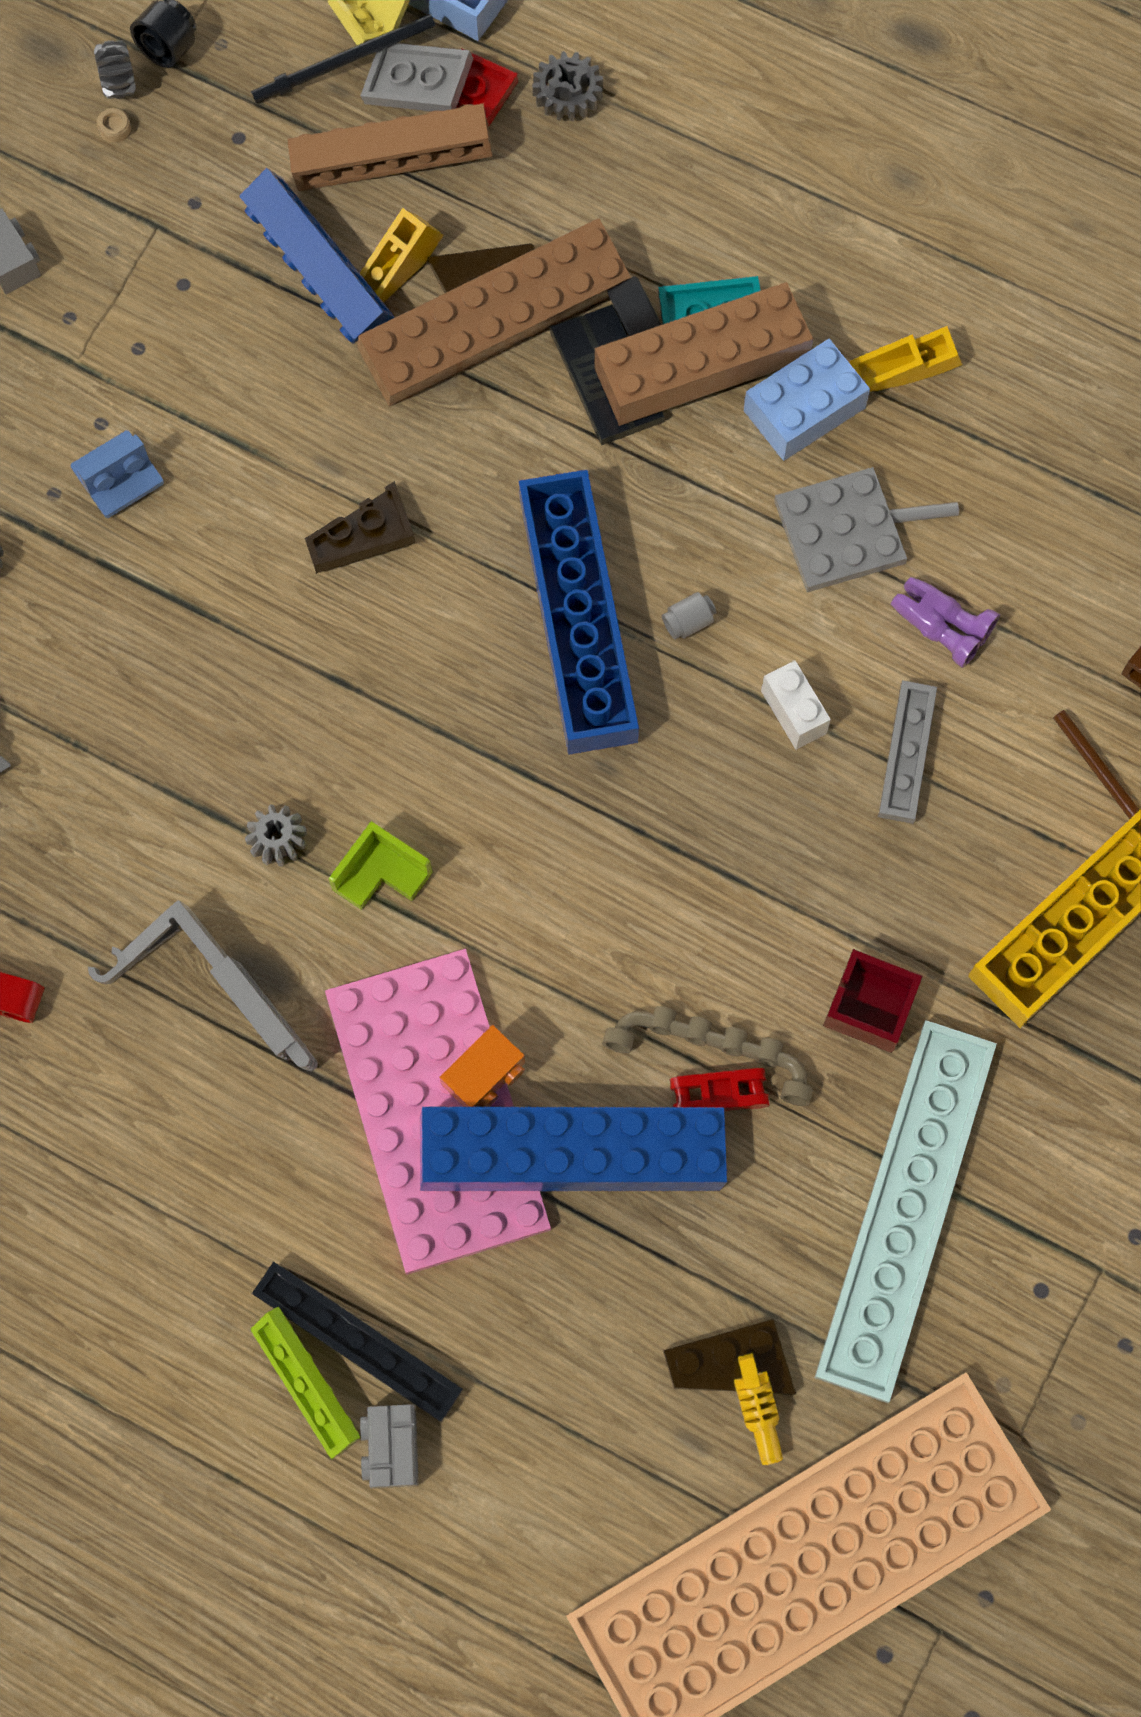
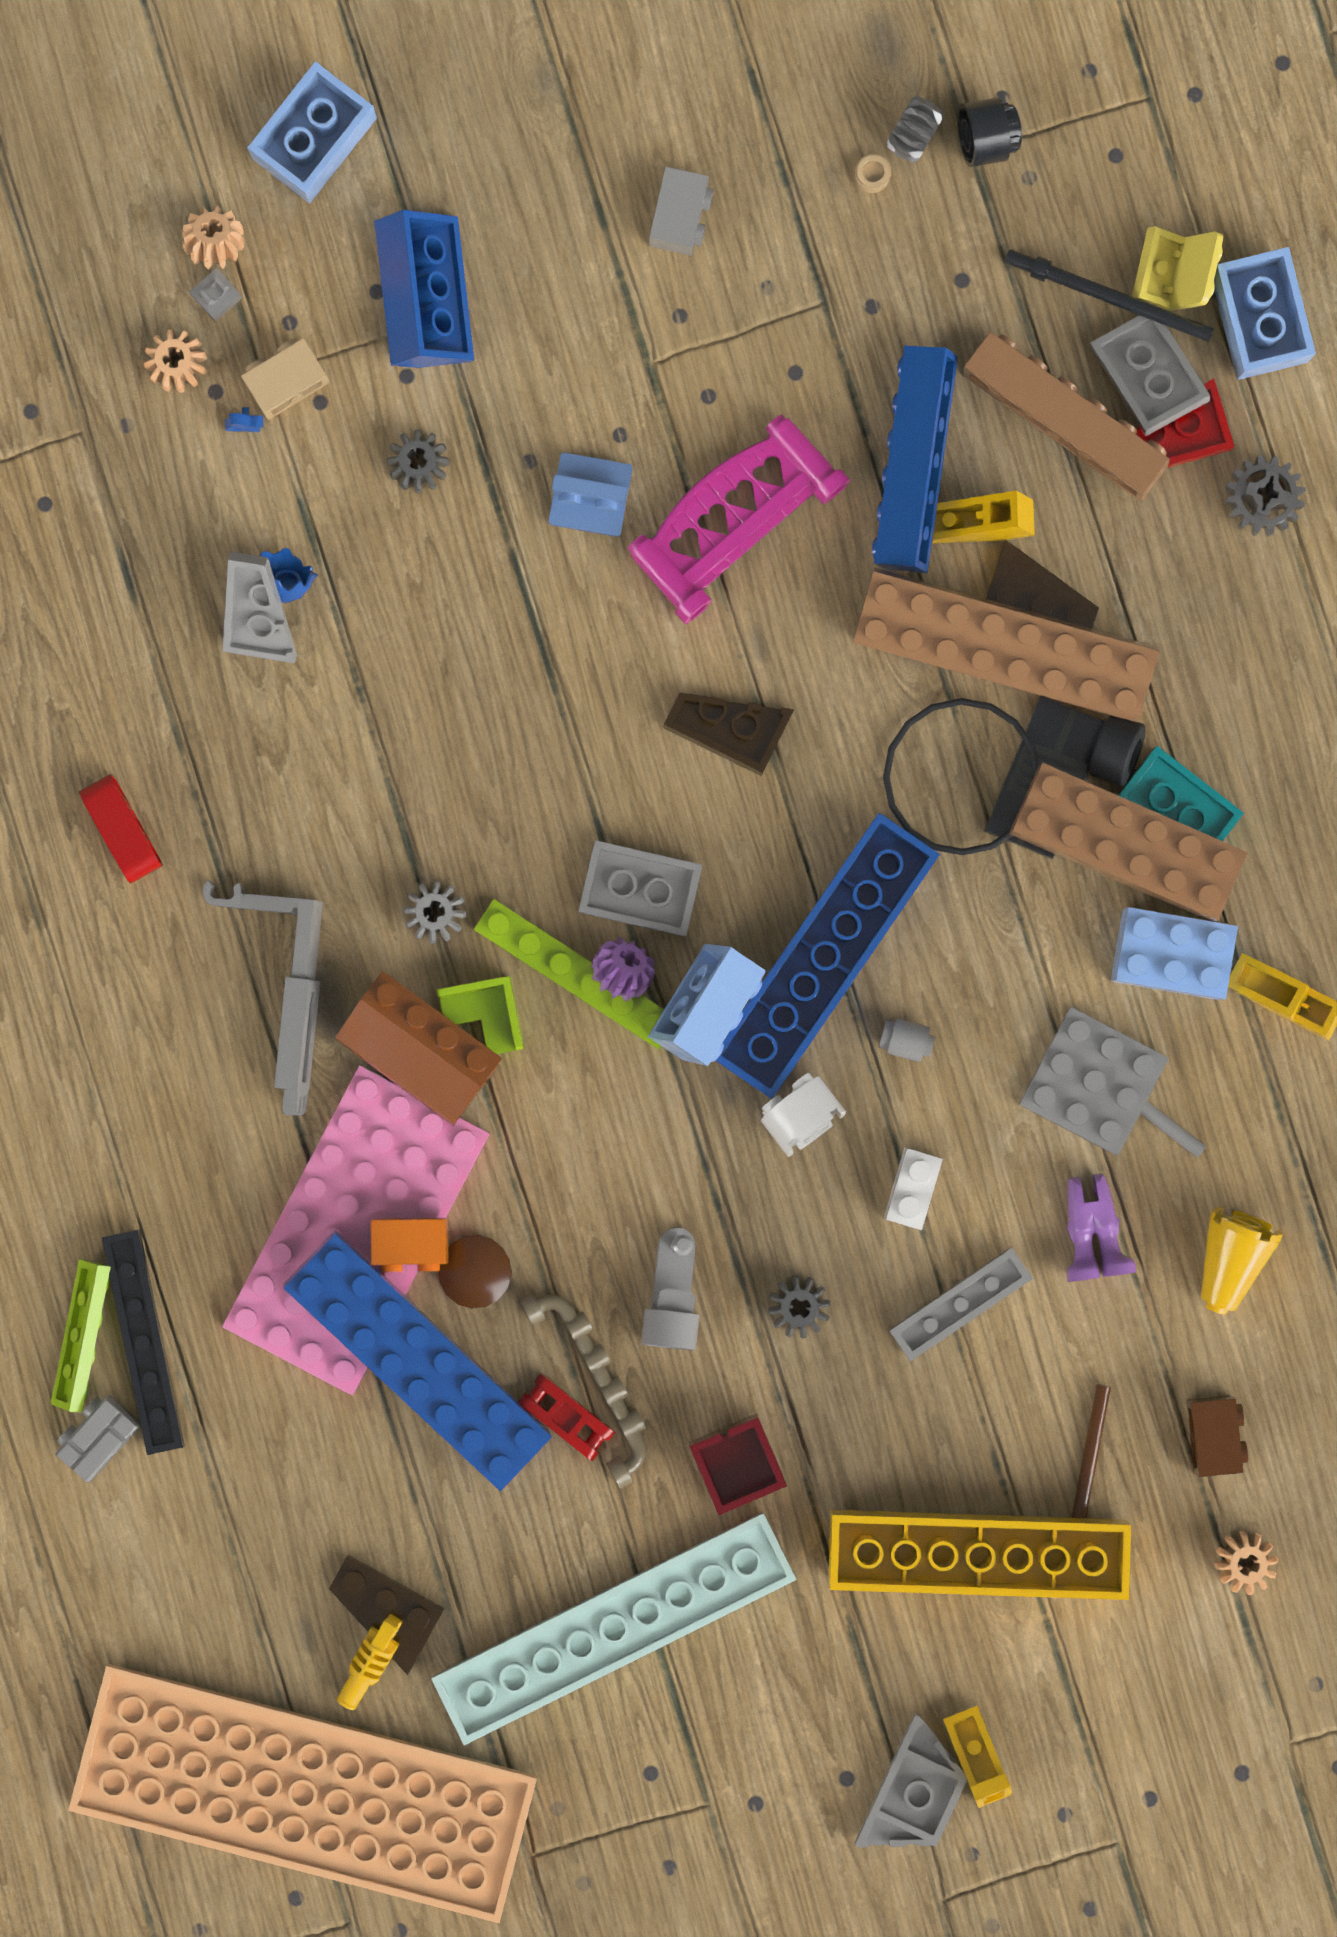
camera: 45 degrees right, 15 degrees up
none -> dark orange slope [335,971,502,1126]
none -> reddish brown dish [438,1234,512,1309]
none -> lime plate [474,899,664,1050]
none -> light grey plate [578,840,702,937]
none -> medium lavender gear [591,937,656,1002]
none -> dark pink piece [628,414,850,625]
none -> light grey piece [641,1228,700,1350]
none -> light blue brick [648,944,766,1066]
none -> white brick [761,1073,846,1157]
none -> dark grey gear [768,1275,831,1339]
none -> black piece [883,698,1039,856]
none -> yellow cone [1201,1207,1283,1314]

